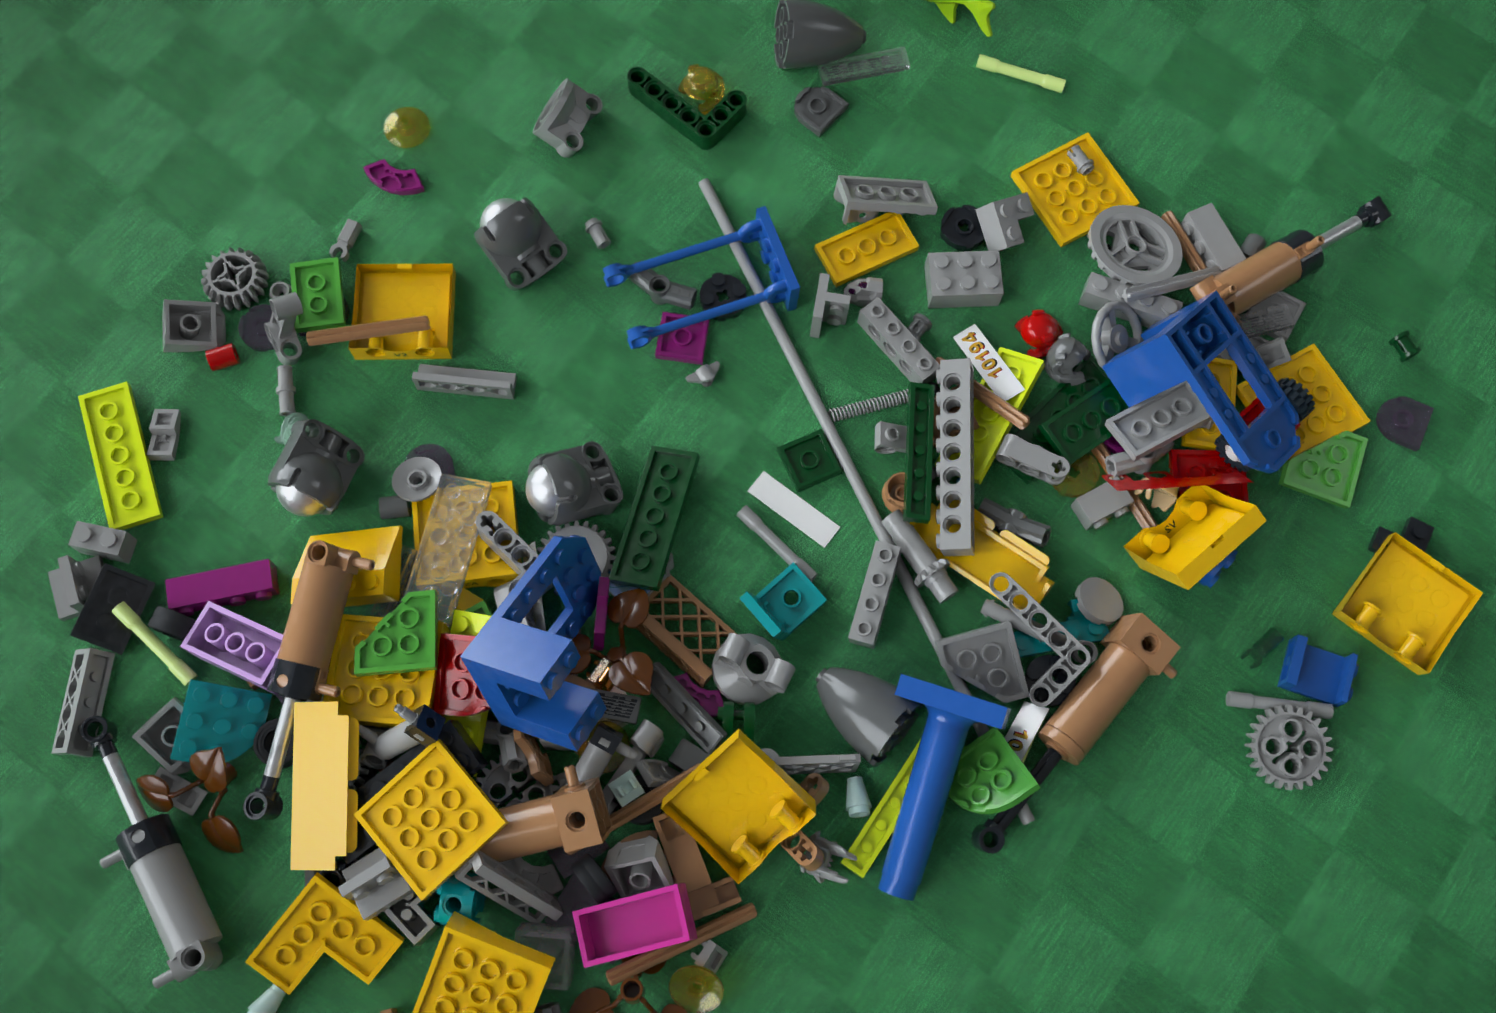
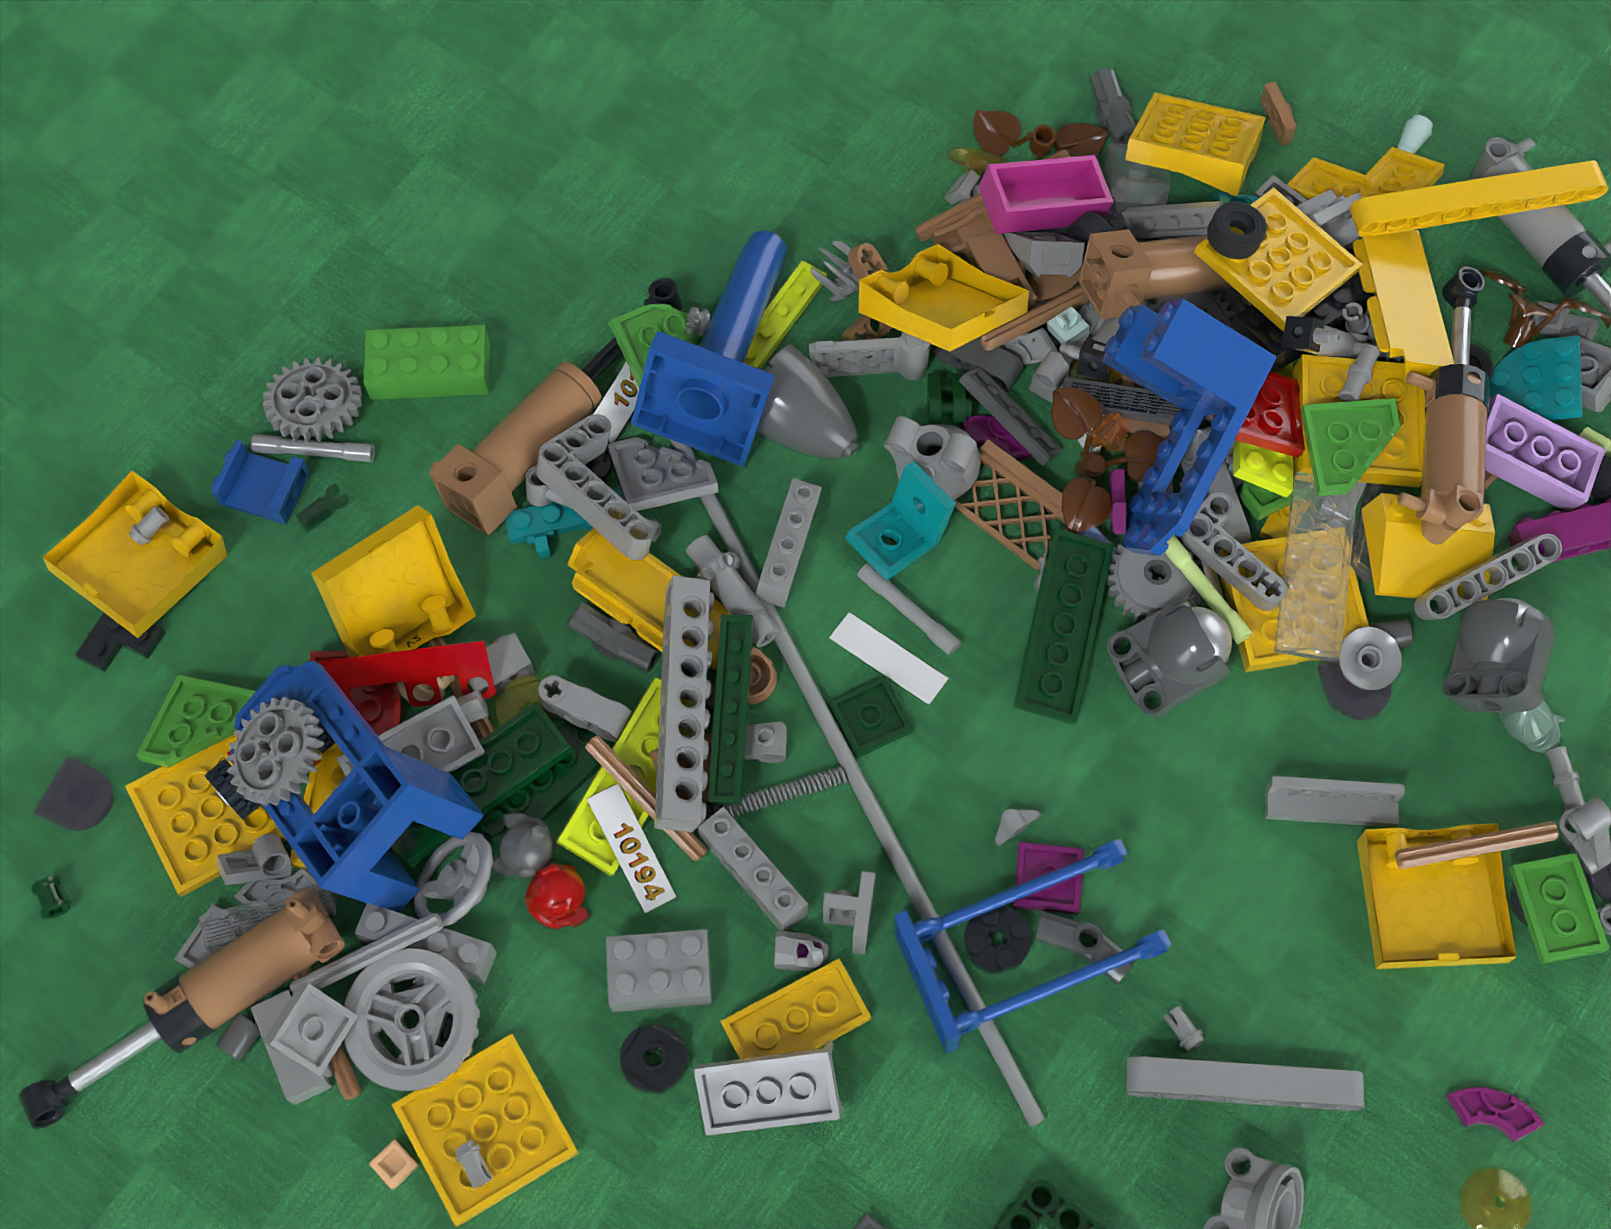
camera: 175 degrees left, 5 degrees down
light grey bar [329,219,362,262] -> none
dark grey piece [474,197,567,291] -> none
light aqua cone [846,776,872,818] -> none
dark grey bush [907,313,932,342] -> none
light grey brick [975,192,1034,251] -> none
light grey tile [1075,577,1124,625] -> none
none -> light grey pin [129,506,169,546]
none -> light grey gear [227,697,324,806]
none -> light grey bracket [264,981,358,1076]
none -> bright green brick [363,325,490,400]
none -> light nougat tile [369,1139,419,1190]
none -> light grey bush [686,307,710,336]
none -> light grey beam [1126,1057,1364,1111]
none -> yellowish green piece [1164,535,1253,644]
none -> black tyre [1207,201,1267,259]
none -> light grey pin [1339,344,1380,402]
none -> light grey pin [1342,303,1370,335]
none -> yellow beam [1349,161,1609,237]
none -> light grey beam [1414,533,1562,621]

